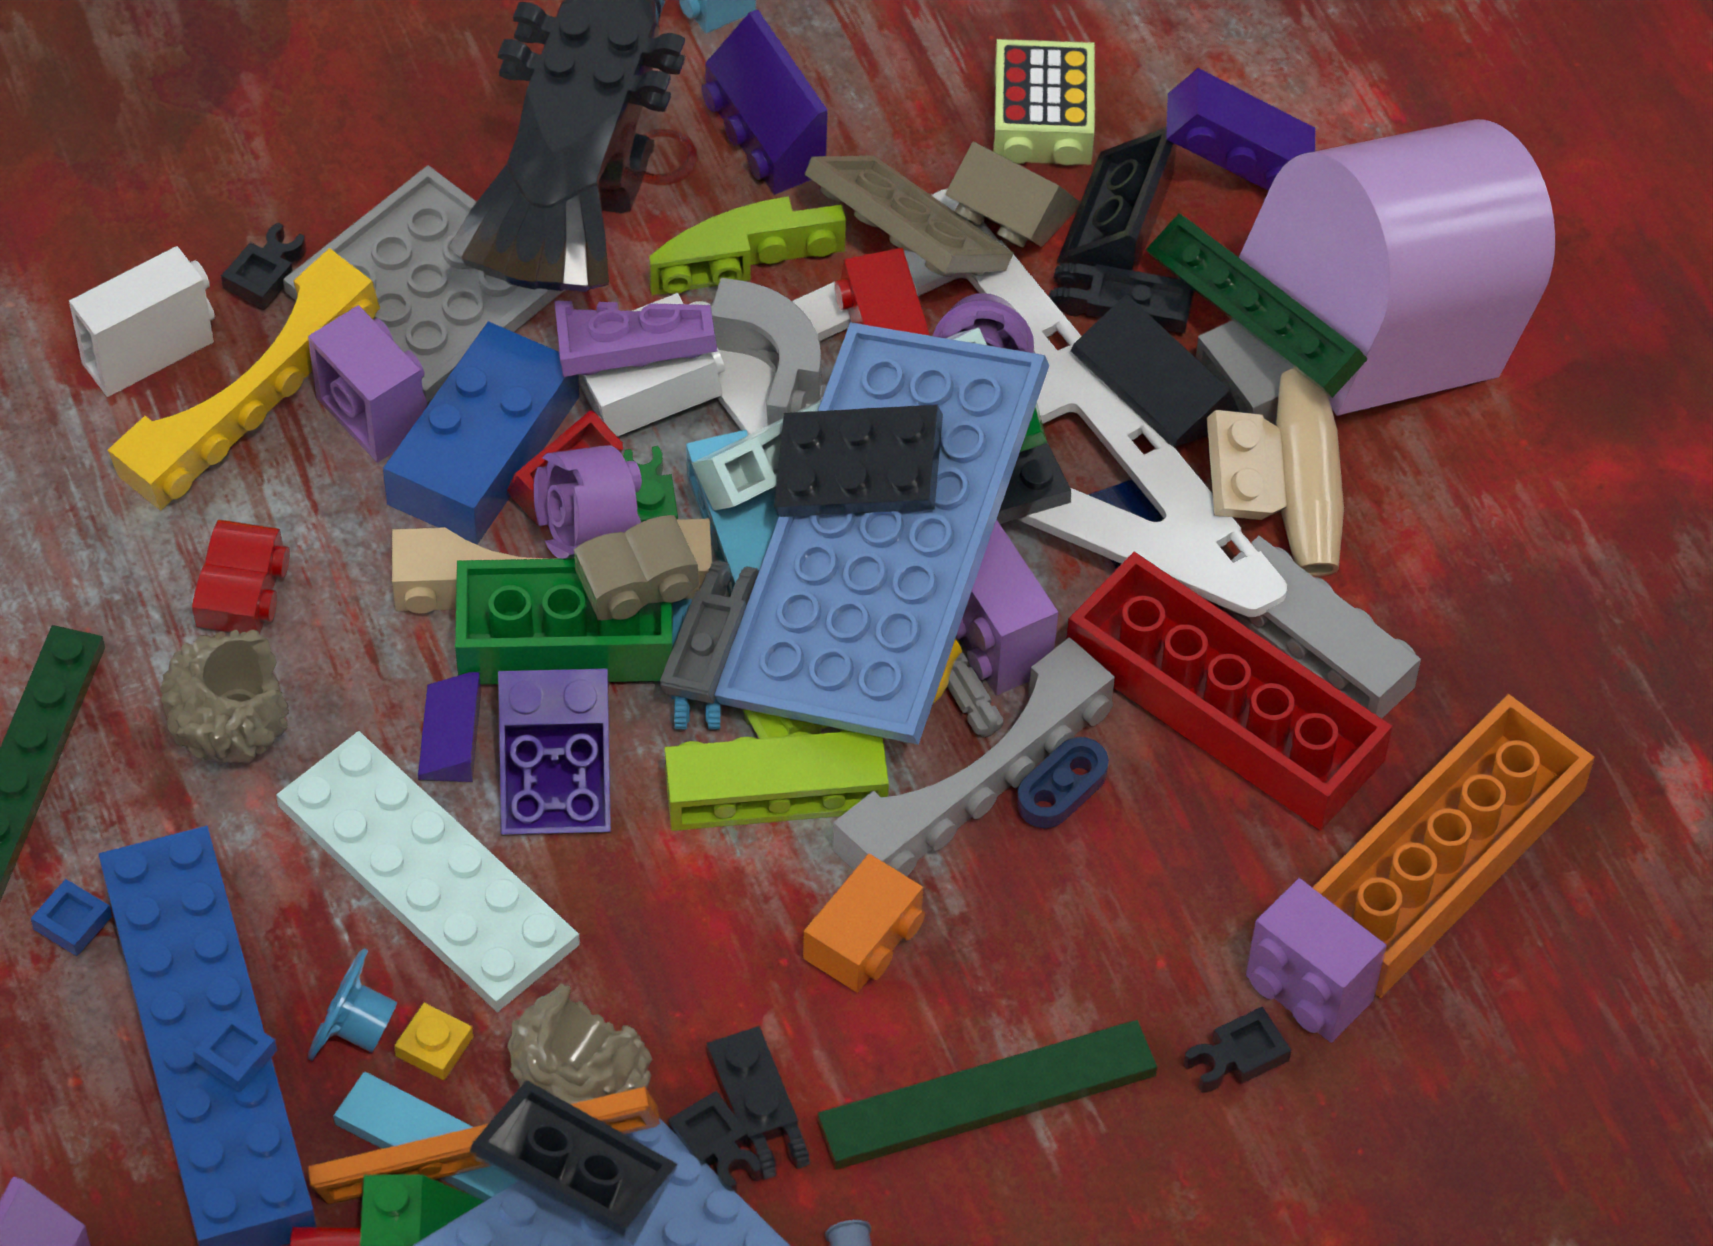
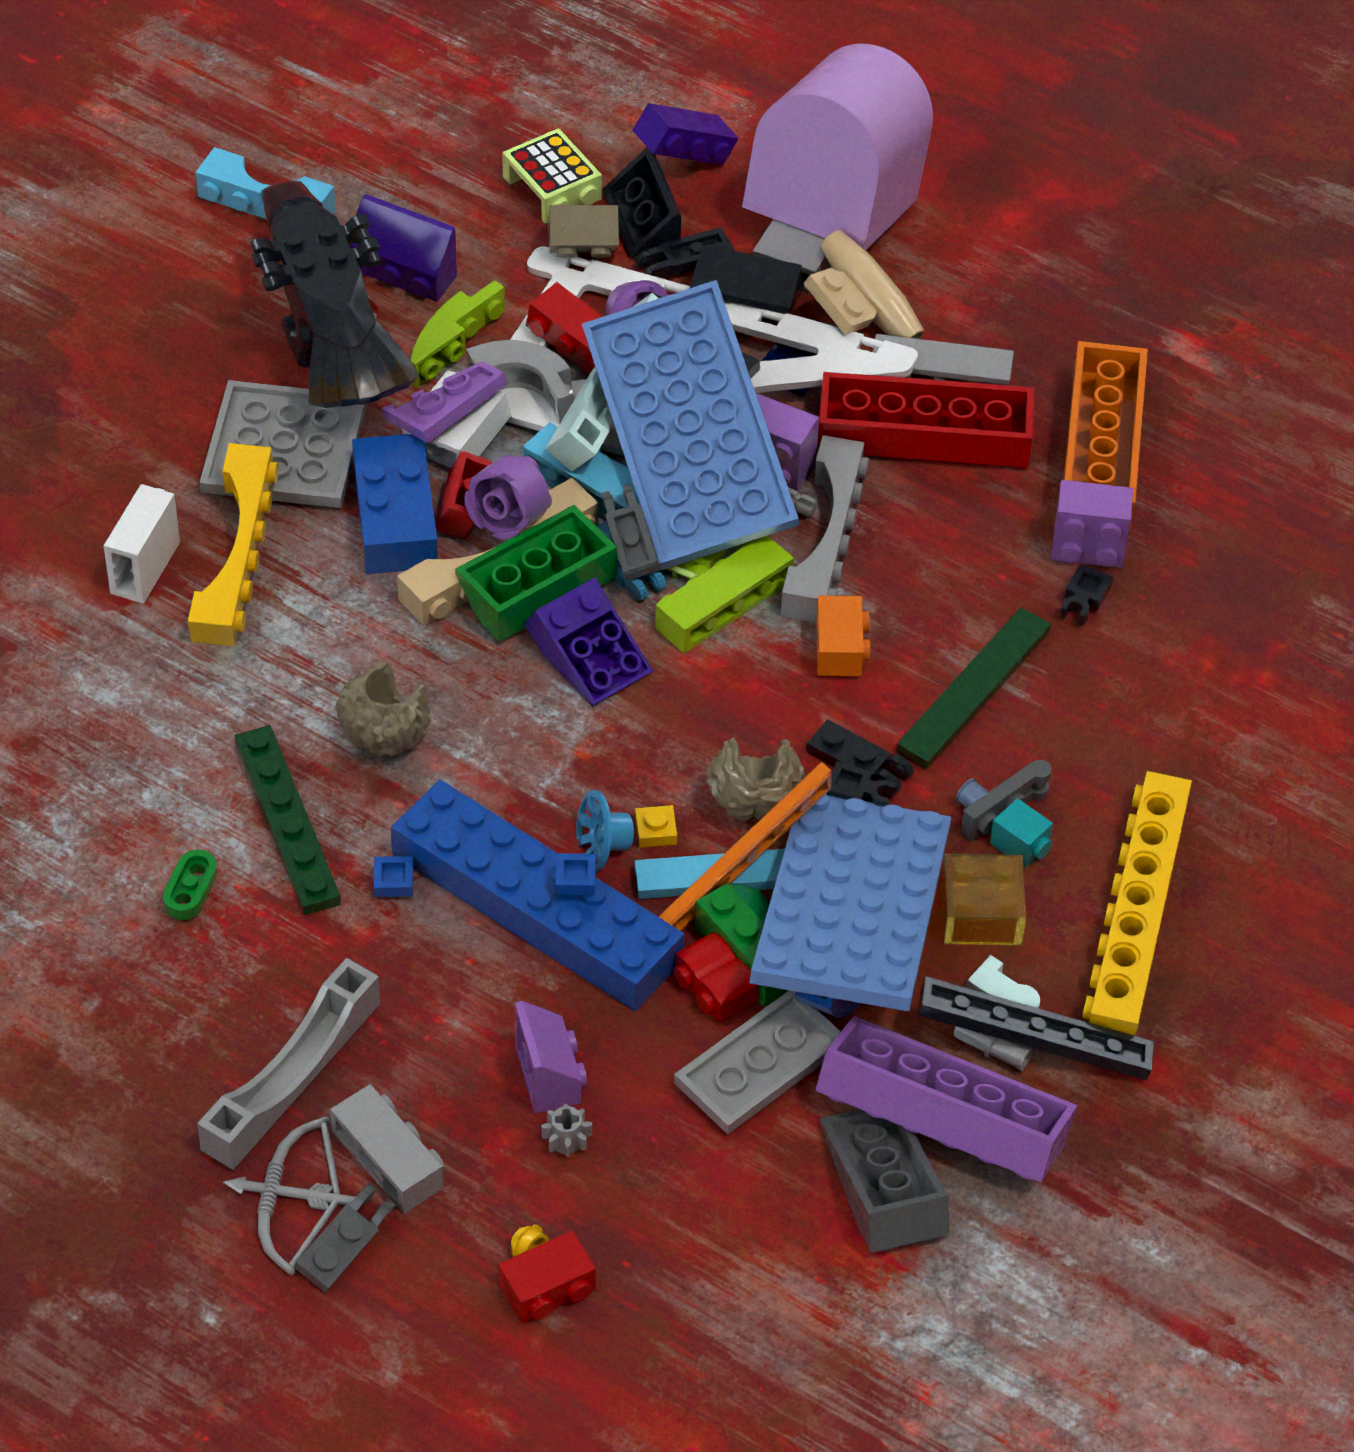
camera: 35 degrees left, 5 degrees down
red brick [192,519,290,634] -> none
black plate [221,223,306,309] -> none
light aqua plate [276,731,580,1012] -> none
medium lavender brick [308,305,428,463] -> none
dark purple slope [418,672,481,782] -> none
black slope [470,1080,678,1245] -> none
dark tan brick [574,515,699,620] -> none
black plate [774,404,943,517] -> none
dark tan plate [805,156,1014,277] -> none
dark blue plate [1017,737,1109,828] -> none
dark green plate [1145,213,1368,398] -> none

